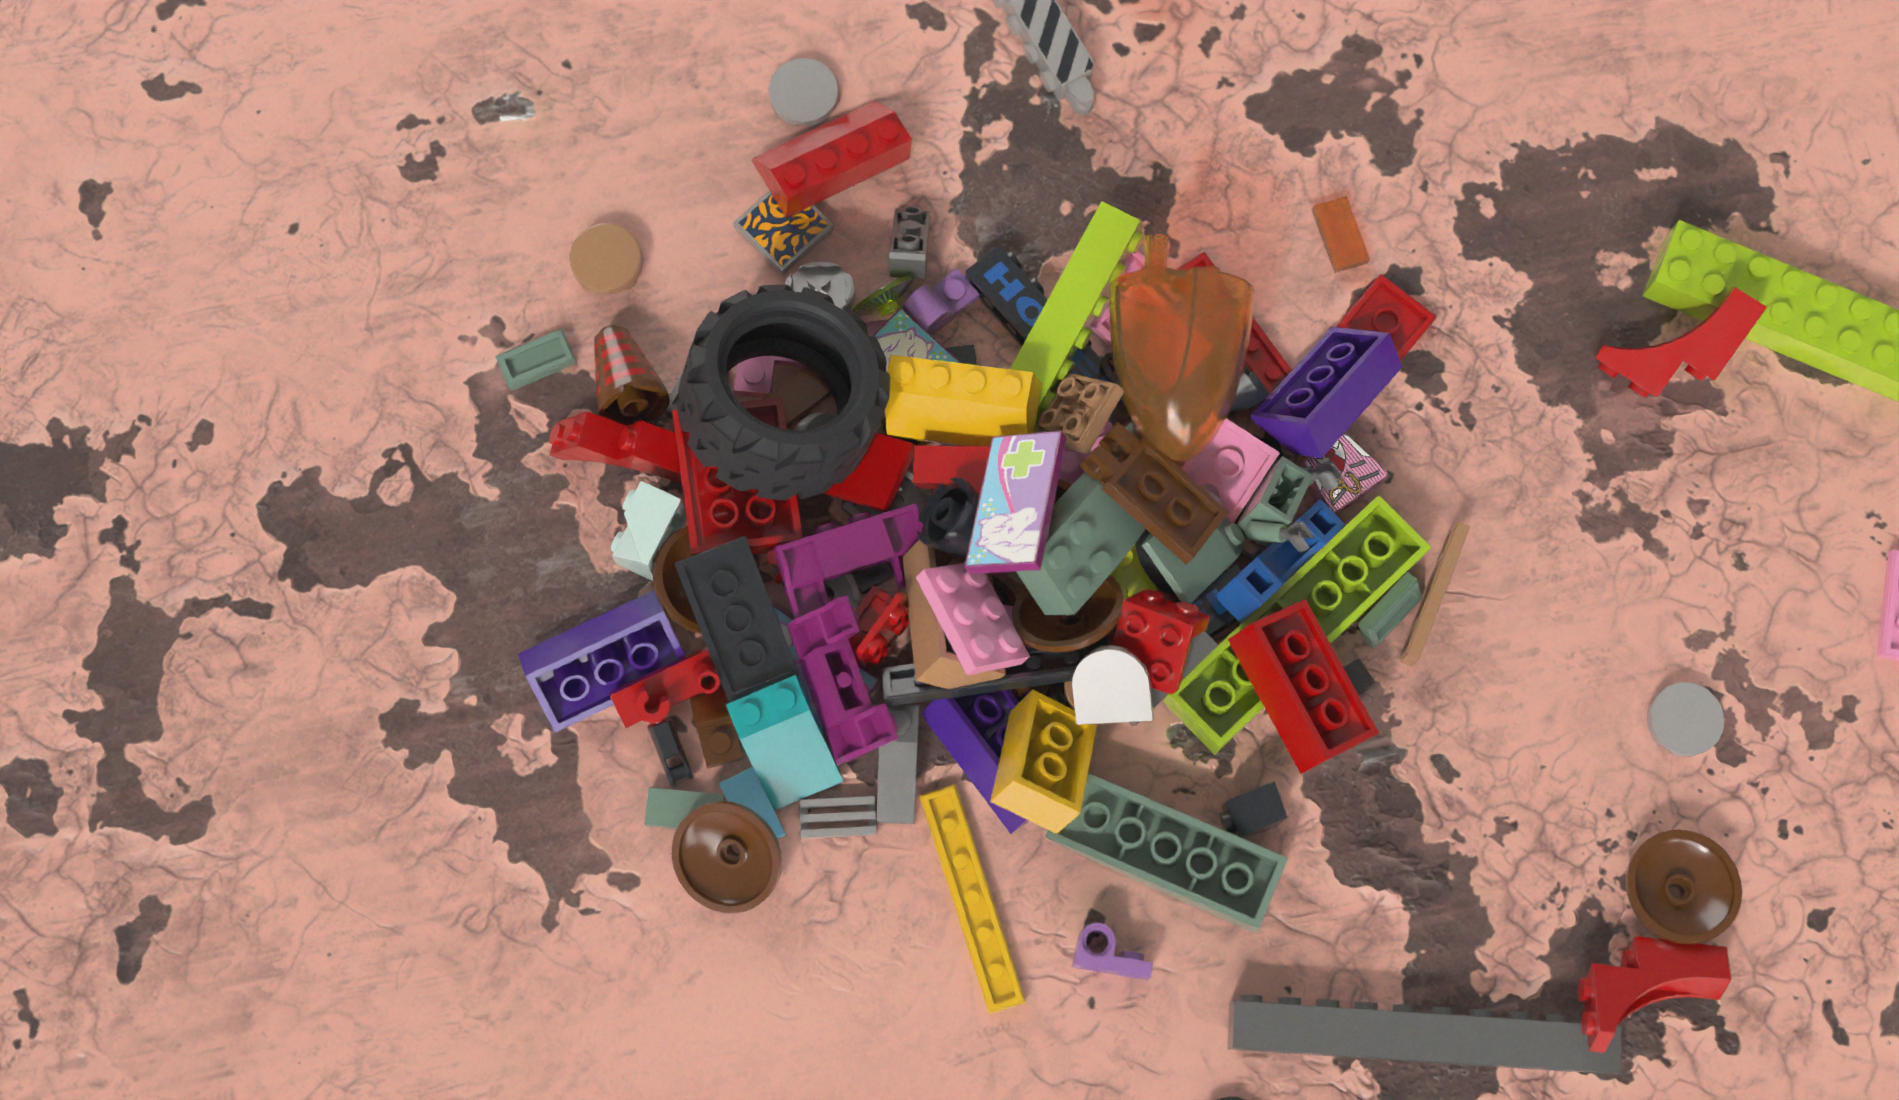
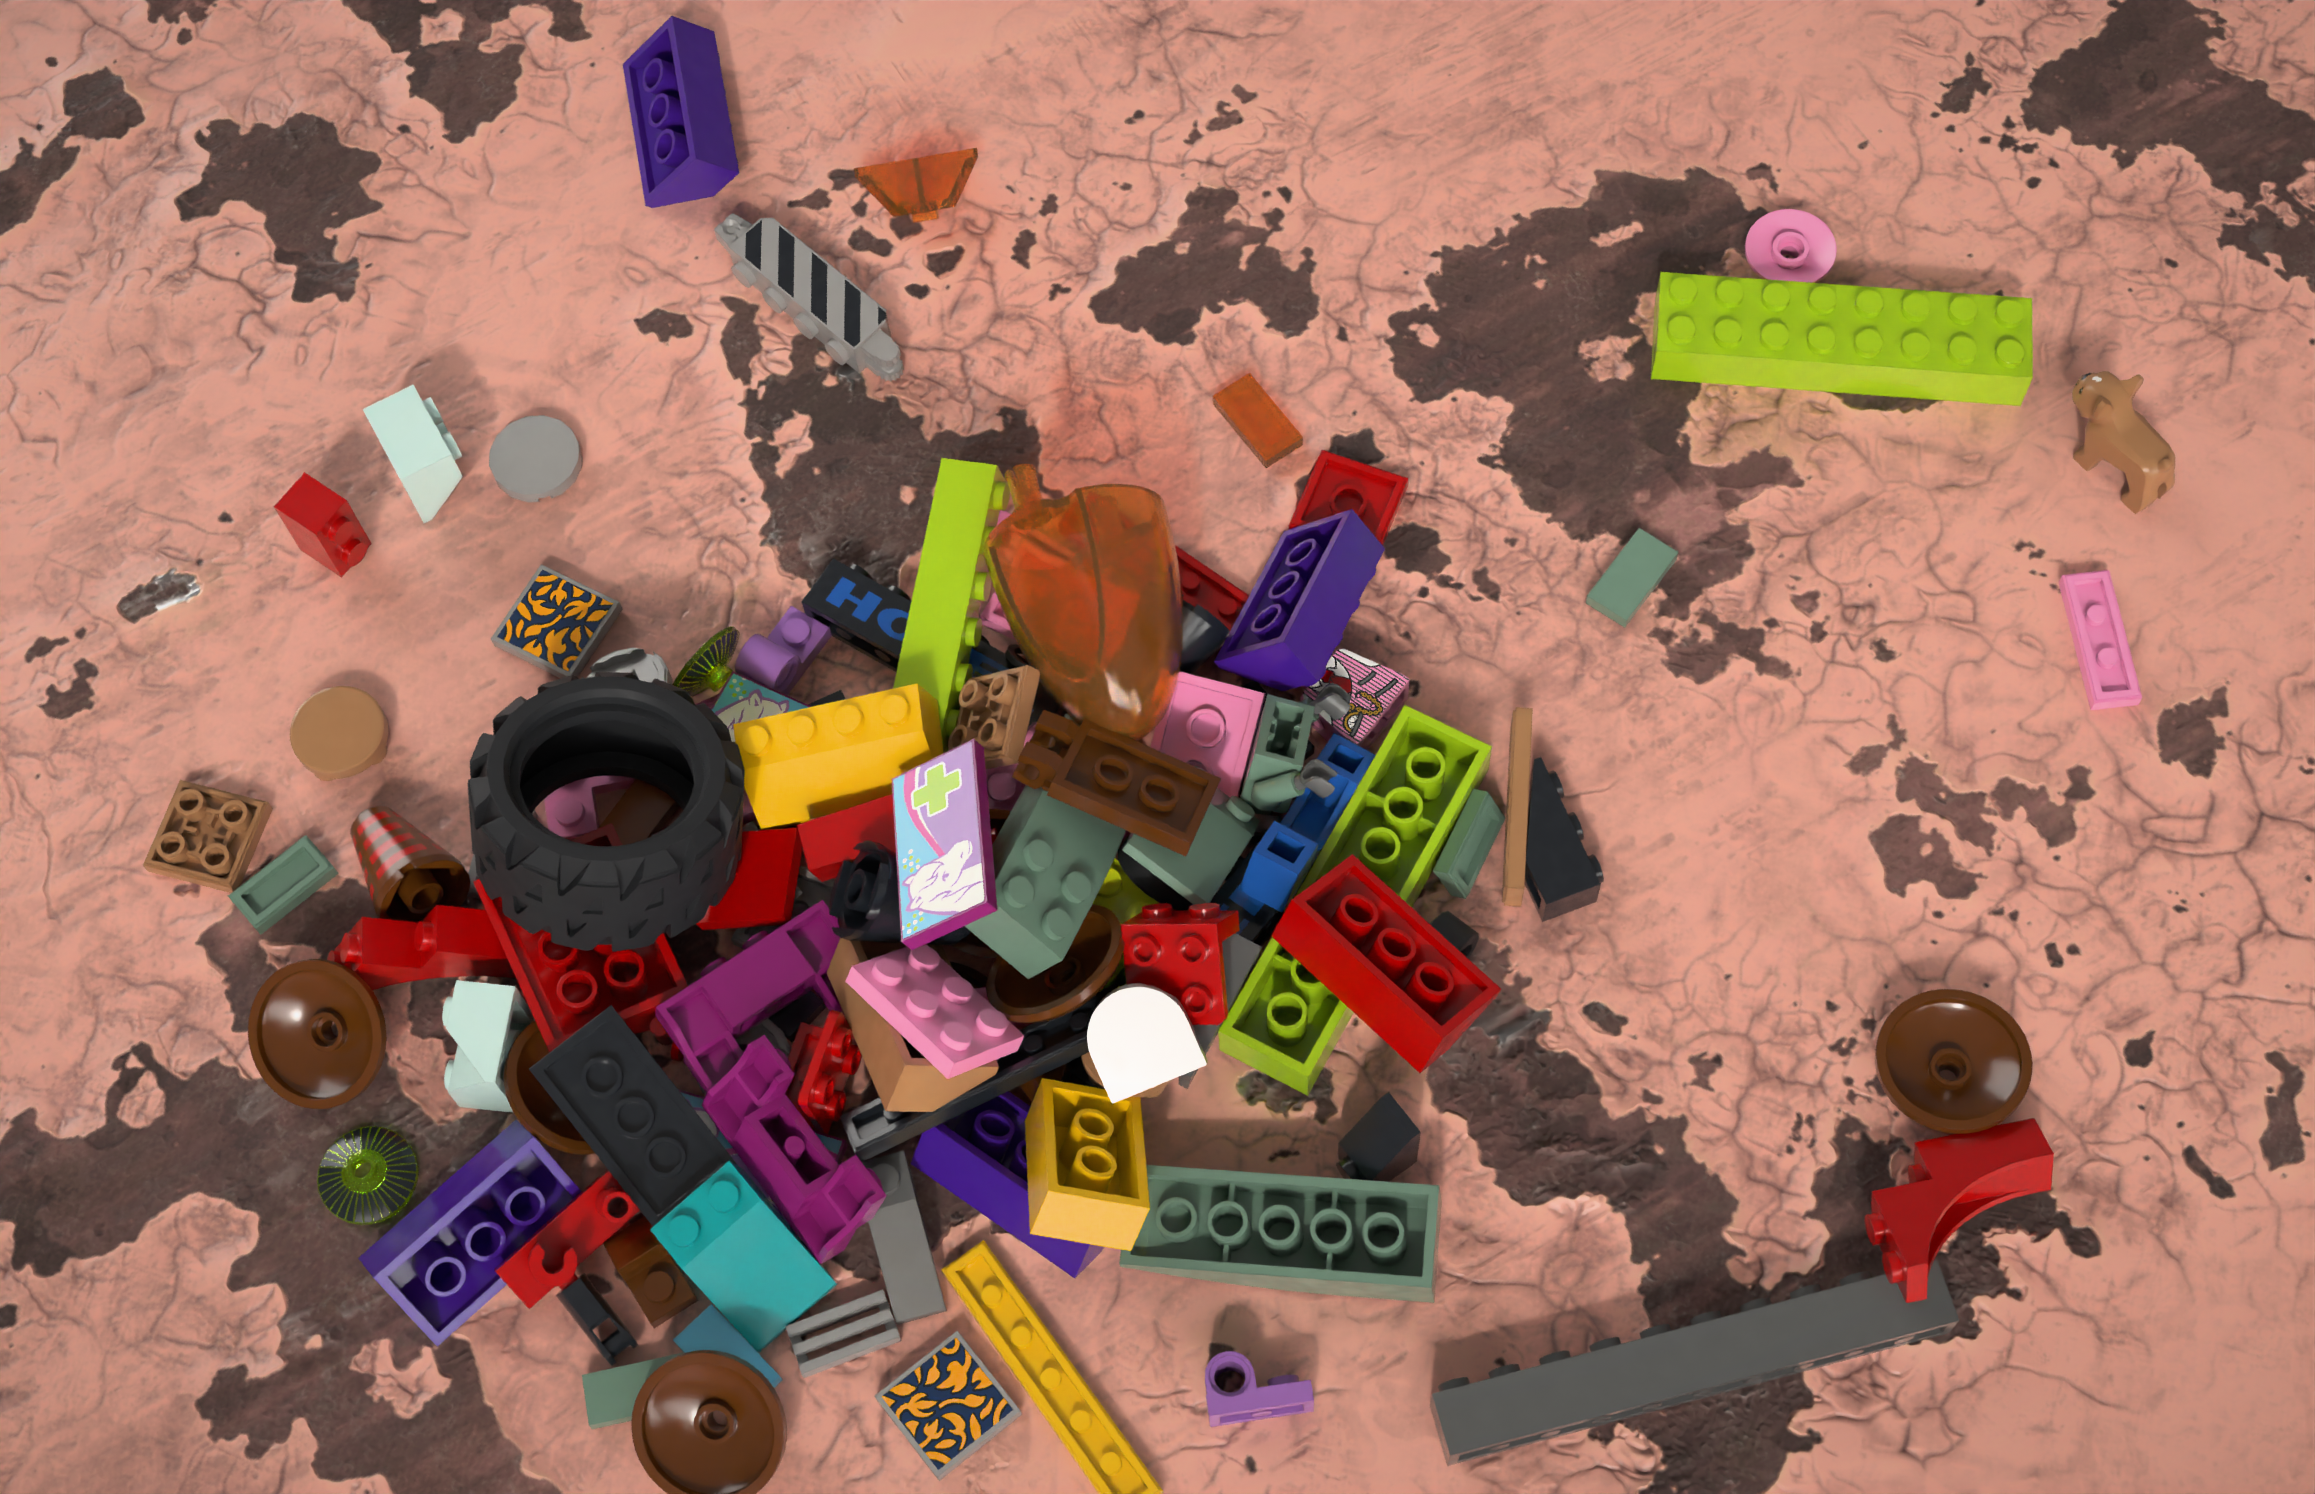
camera: 10 degrees left, 10 degrees down
red slope [752,101,912,218] -> none
dark grey slope [889,206,930,279] -> none
red arch [1595,286,1767,398] -> none
light grey tile [1647,682,1724,757] -> none
none -> medium nougat tile [143,780,273,893]
none -> reddish brown dish [248,959,387,1109]
none -> red brick [273,472,372,578]
none -> dish [317,1126,419,1225]
none -> light aqua slope [363,385,463,523]
none -> tile [875,1331,1022,1481]
none -> black slope [1525,757,1604,922]
none -> sand green tile [1586,528,1679,628]
none -> bright pink dish [1745,209,1837,283]

